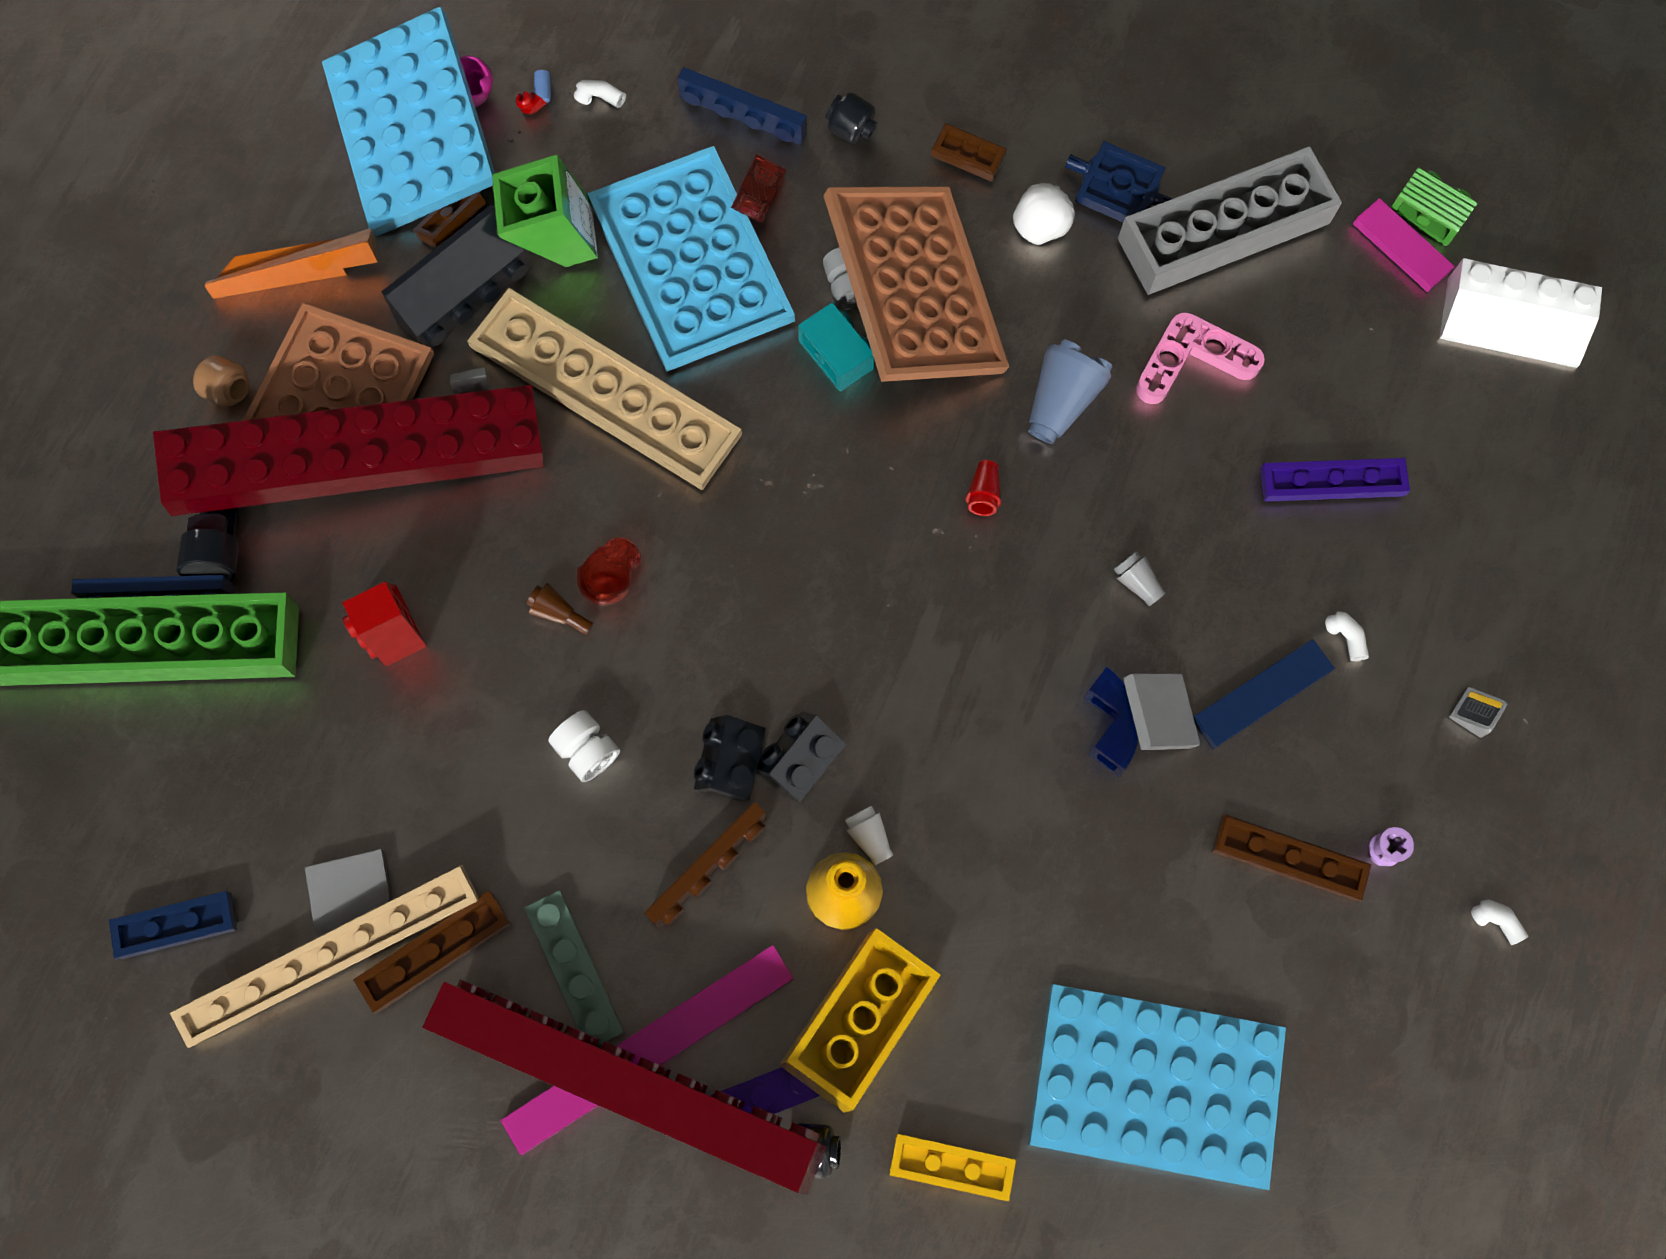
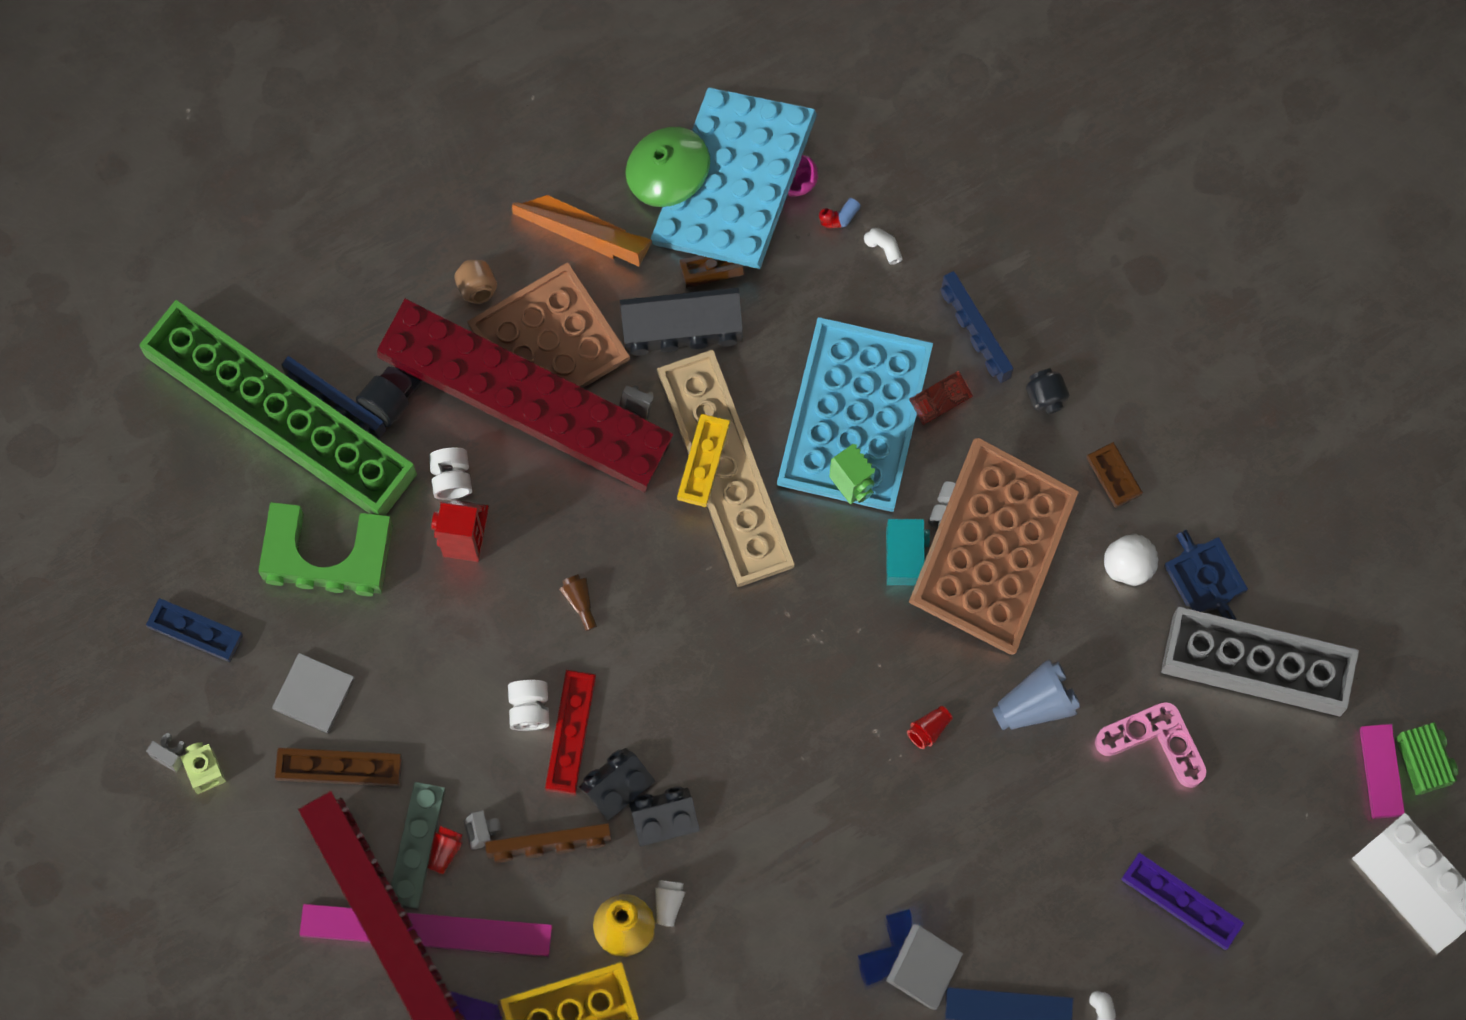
camera: 40 degrees right, 0 degrees up
tan plate [170,864,479,1048] -> none
bright green slope [492,155,598,267] -> none
clear red hair [577,537,641,606] -> none
light grey cone [1113,551,1166,606] -> none
none -> light grey tile [146,733,186,773]
none -> yellowish green brick [180,742,226,794]
none -> bright green arch [258,502,393,596]
none -> red cone [427,826,463,874]
none -> white wheel [429,447,472,500]
none -> light grey tile [464,811,501,850]
none -> red tile [545,670,596,795]
none -> bright green dish [626,127,710,207]
none -> yellow plate [677,413,730,507]
none -> bright green brick [829,444,875,504]

